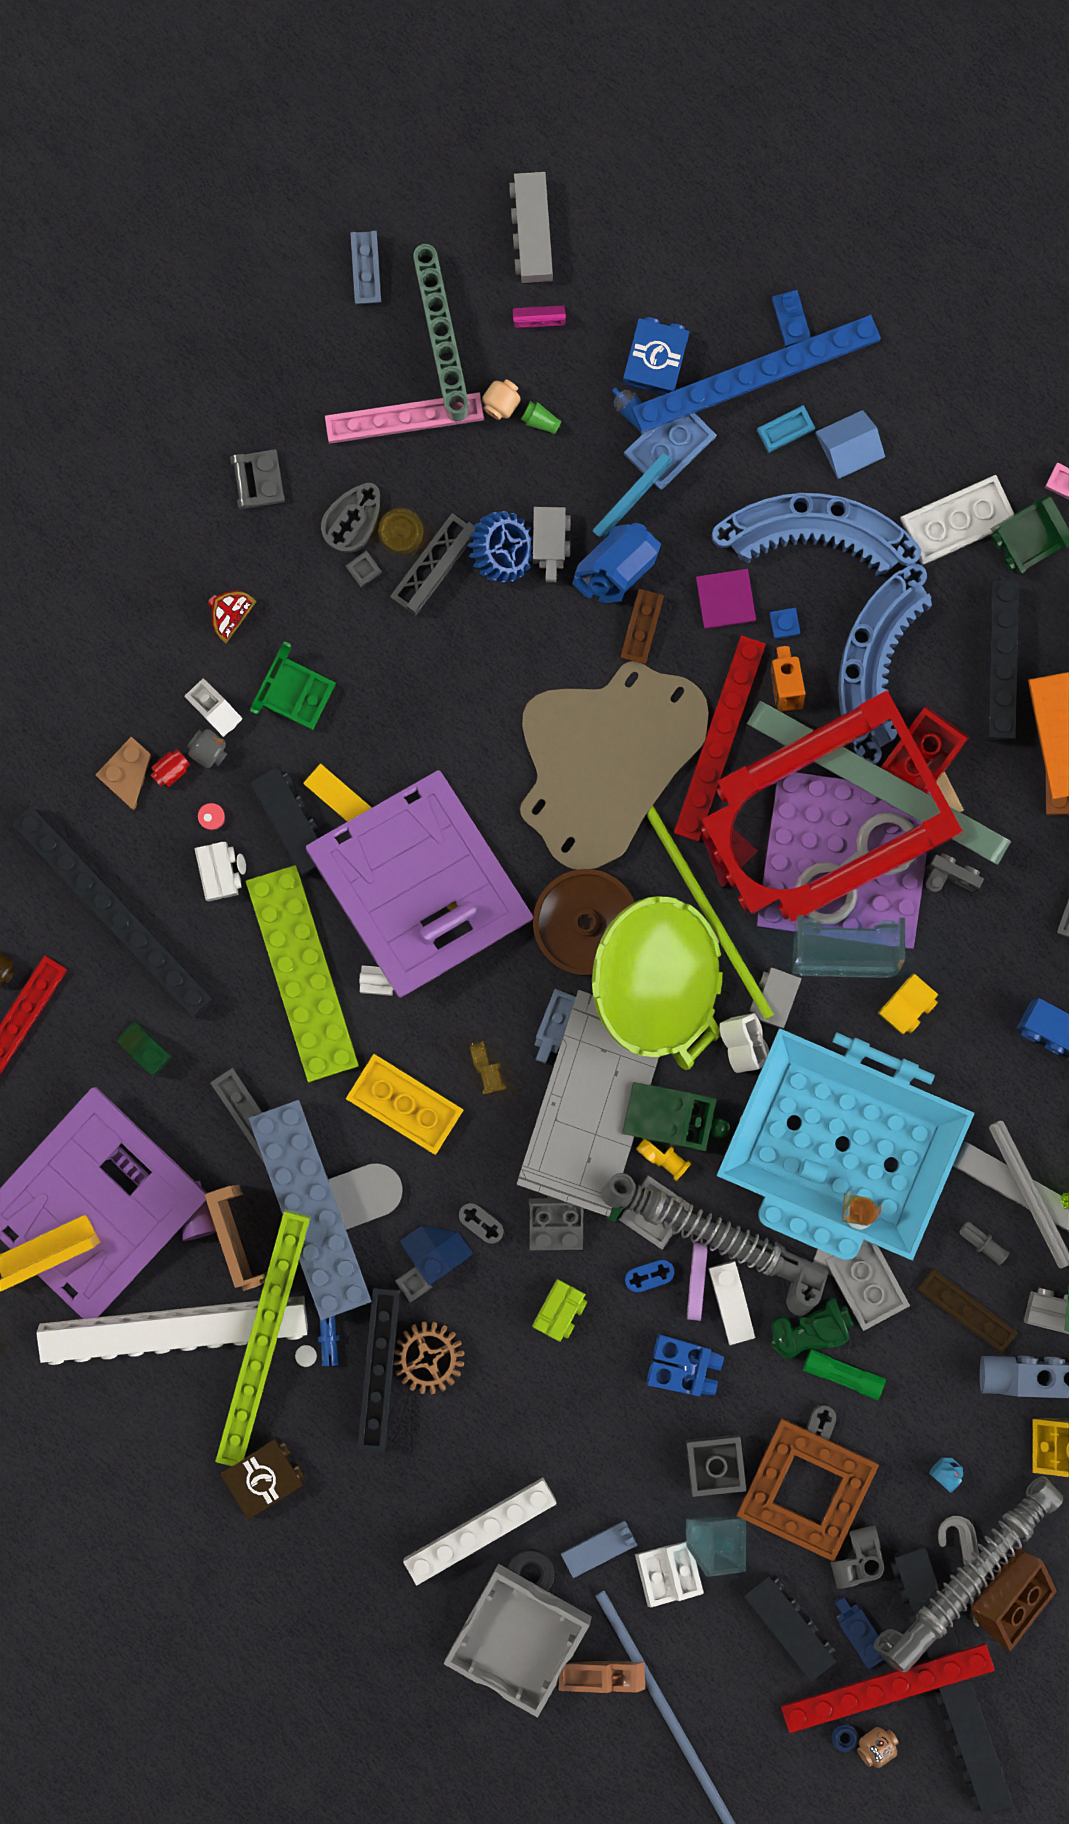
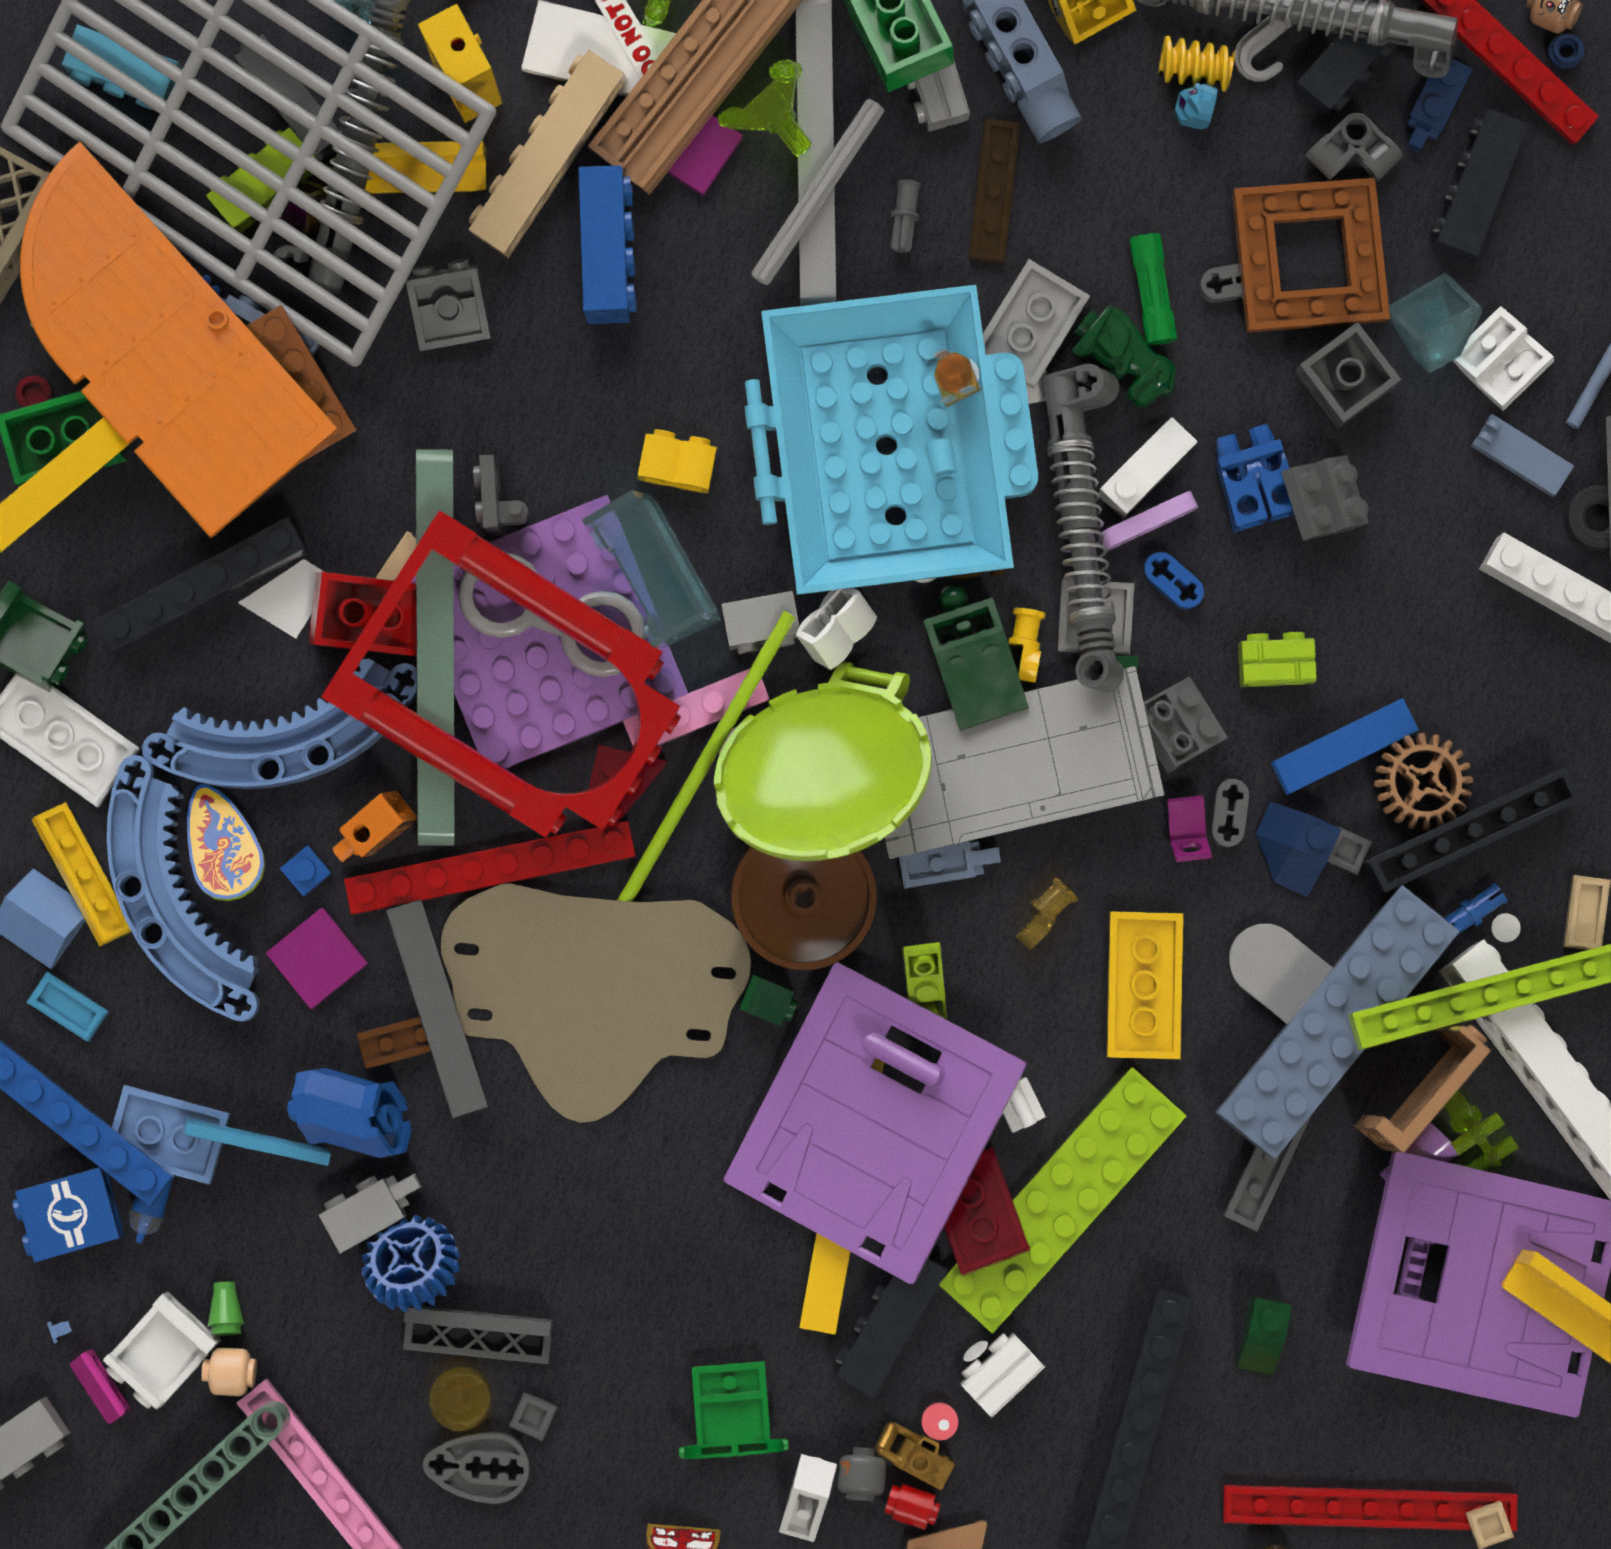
camera: 120 degrees left, 0 degrees up
none -> yellow tile [32,802,131,947]
none -> medium blue piece [47,1321,72,1343]
none -> white panel [103,1292,221,1409]
none -> shield [187,784,265,901]
none -> white sticker [238,559,324,638]
none -> dark grey tile [386,900,488,1119]
none -> bright pink plate [623,669,770,745]
none -> dark green slope [740,975,798,1026]
none -> pearl gold piece [875,1422,955,1490]
none -> lime slope [902,942,947,1020]
none -> dark red tile [944,1147,1031,1277]
none -> yellow piece [1158,36,1235,92]
none -> magenta bracket [1167,795,1212,862]
none -> blue slope [1271,698,1419,795]
none -> dark grey plate [1281,455,1369,541]
none -> clear neon green axle [1444,1089,1519,1171]
none -> tan tile [1563,875,1610,950]

